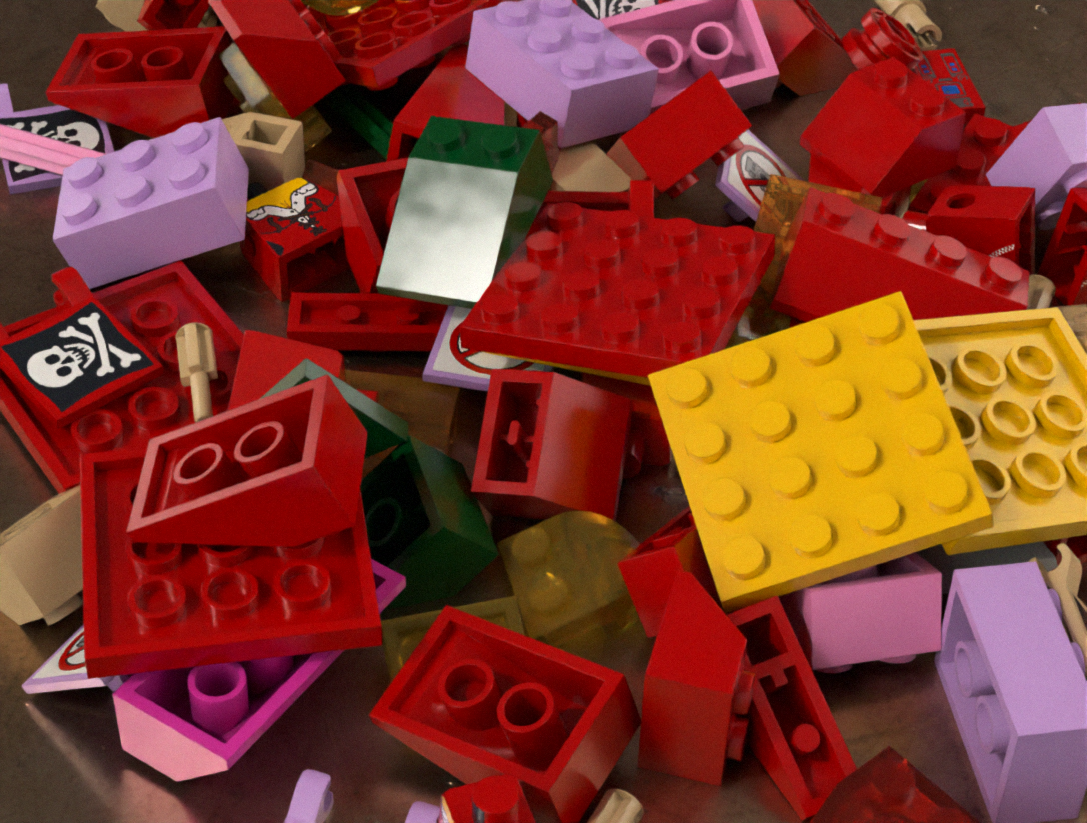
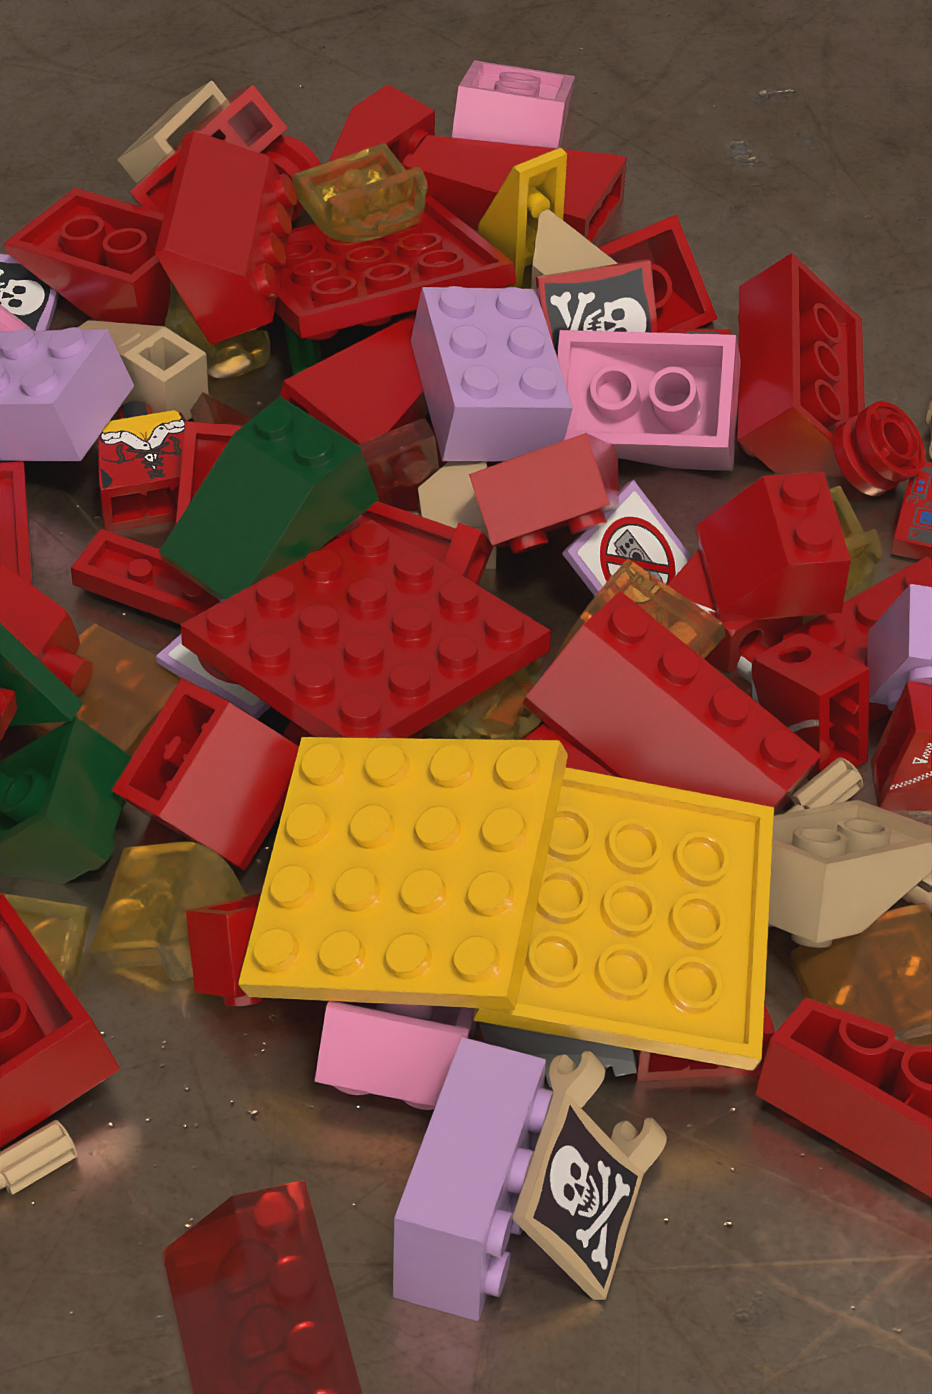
camera: 25 degrees right, 5 degrees up
red slope [637,570,756,786] -> none
red slope [727,595,868,821] -> none

